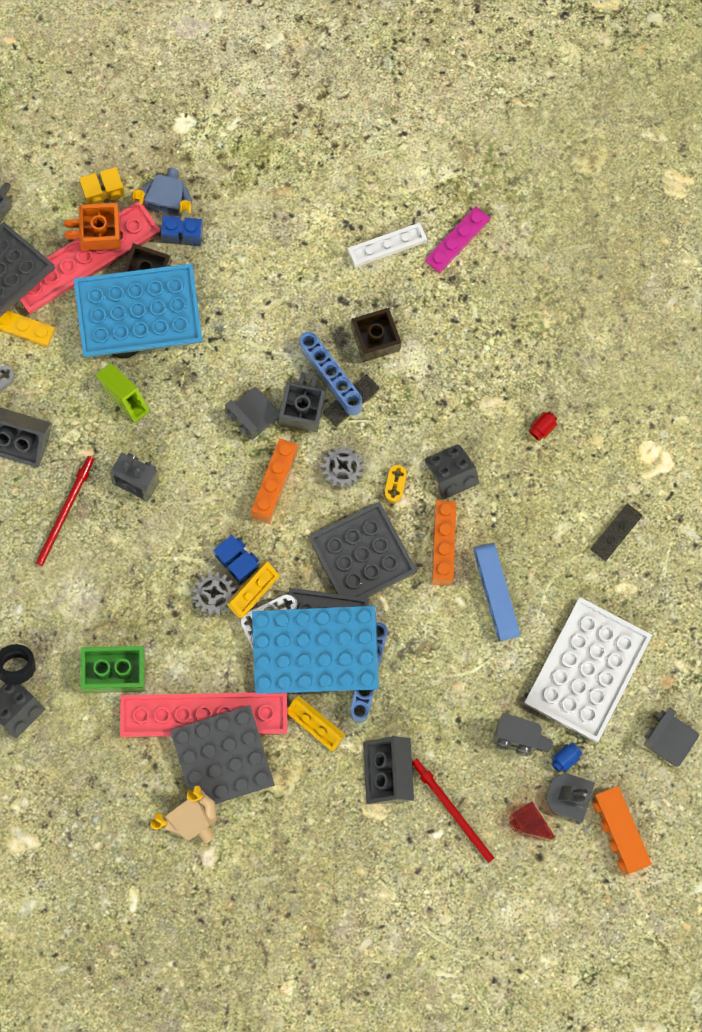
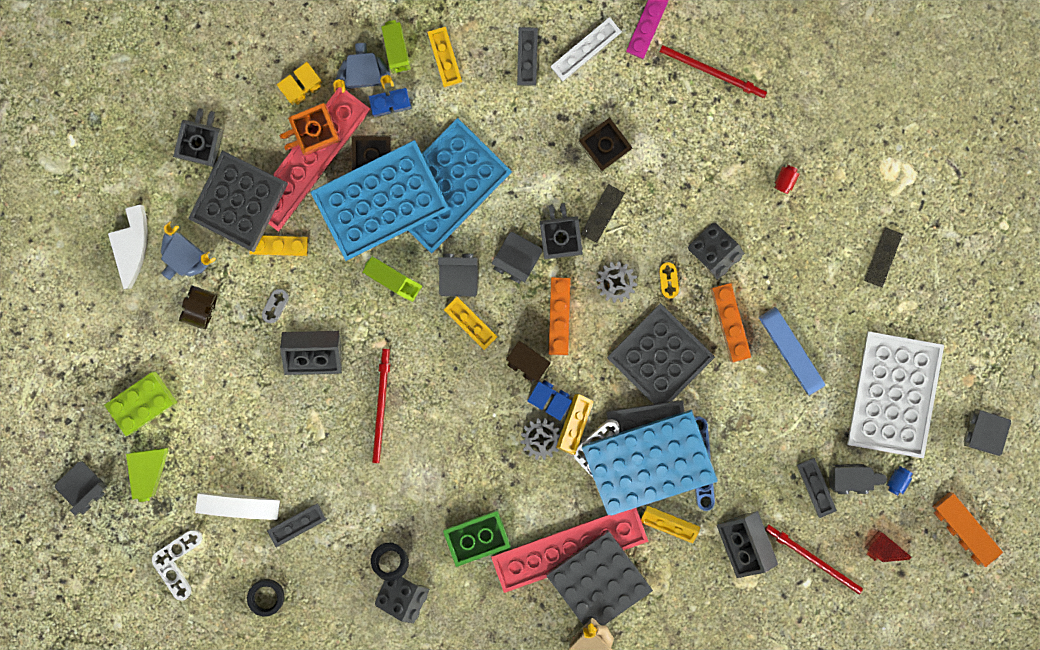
camera: 15 degrees left, 15 degrees up
dark grey hinge [110,452,160,502] -> none
medium blue beam [300,332,362,415] -> none
dark grey piece [545,773,595,823] -> none
none -> lime slope [381,20,411,74]
none -> dark azure plate [408,118,512,254]
none -> yellow plate [427,26,463,88]
none -> dark grey bracket [438,254,478,297]
none -> yellow plate [444,296,498,350]
none -> dark brown brick [506,340,551,383]
none -> dark grey plate [517,27,538,86]
none -> red bar [659,45,767,99]
none -> dark grey plate [796,457,837,518]

